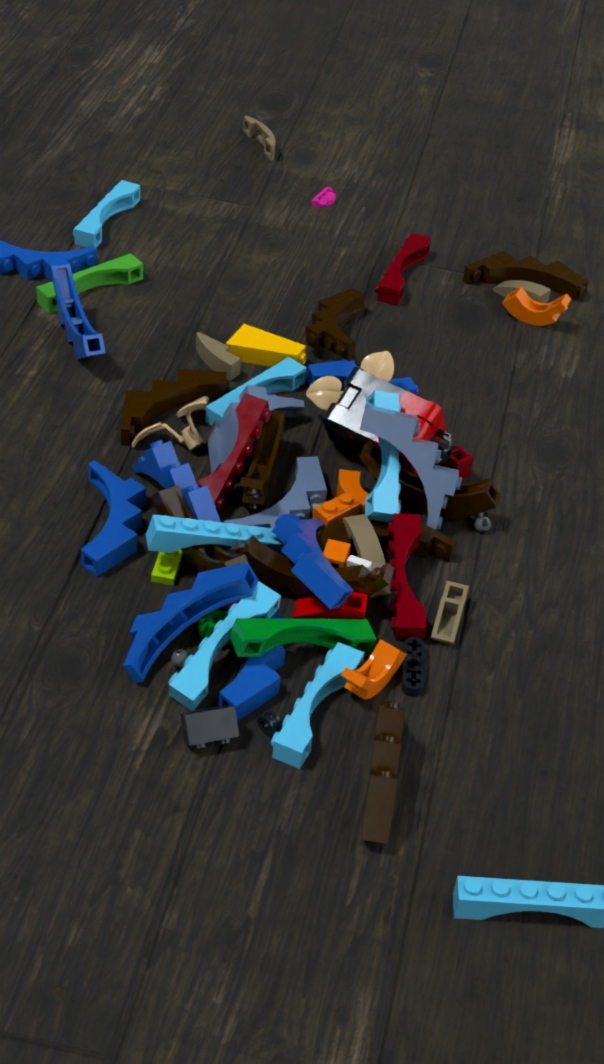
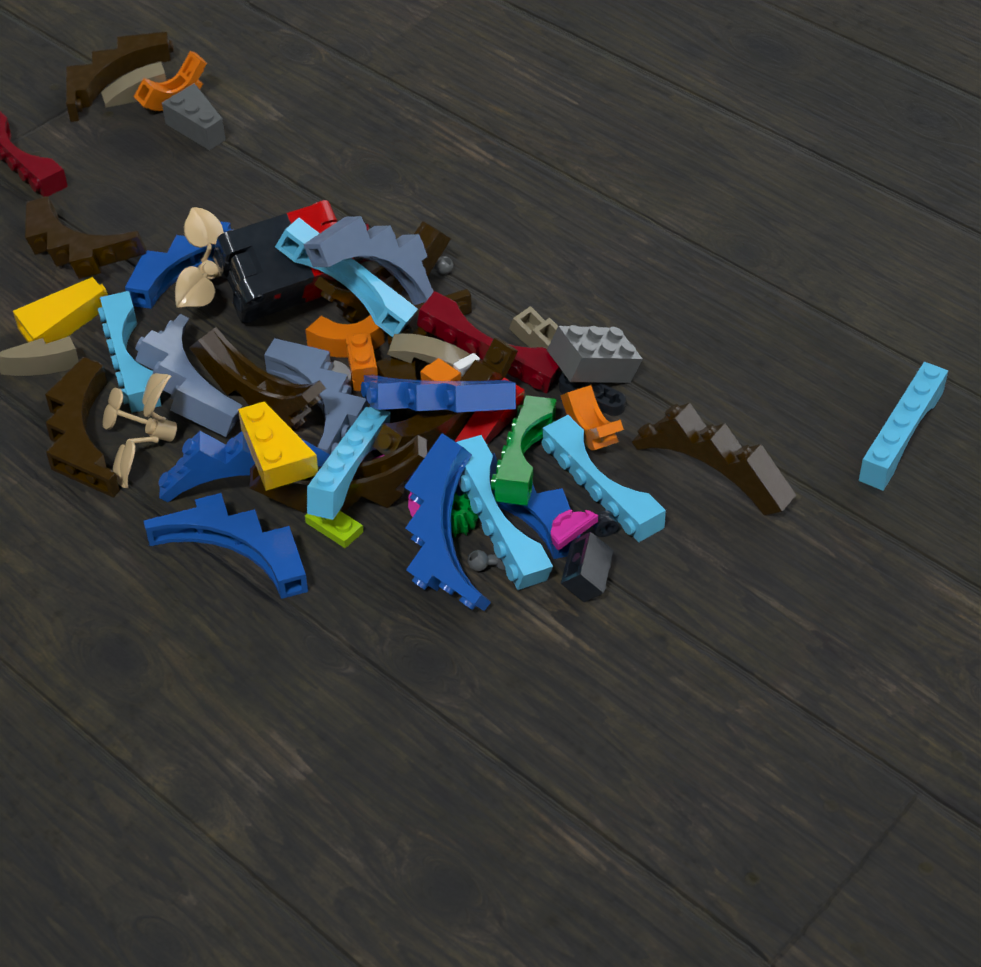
camera: 55 degrees left, 5 degrees up
dark red arch [197,393,271,513] -> none
none -> dark grey wedge [162,83,226,150]
none -> yellow wedge [238,402,318,491]
none -> dark grey brick [547,325,643,383]
none -> dark pink tile [551,510,598,550]

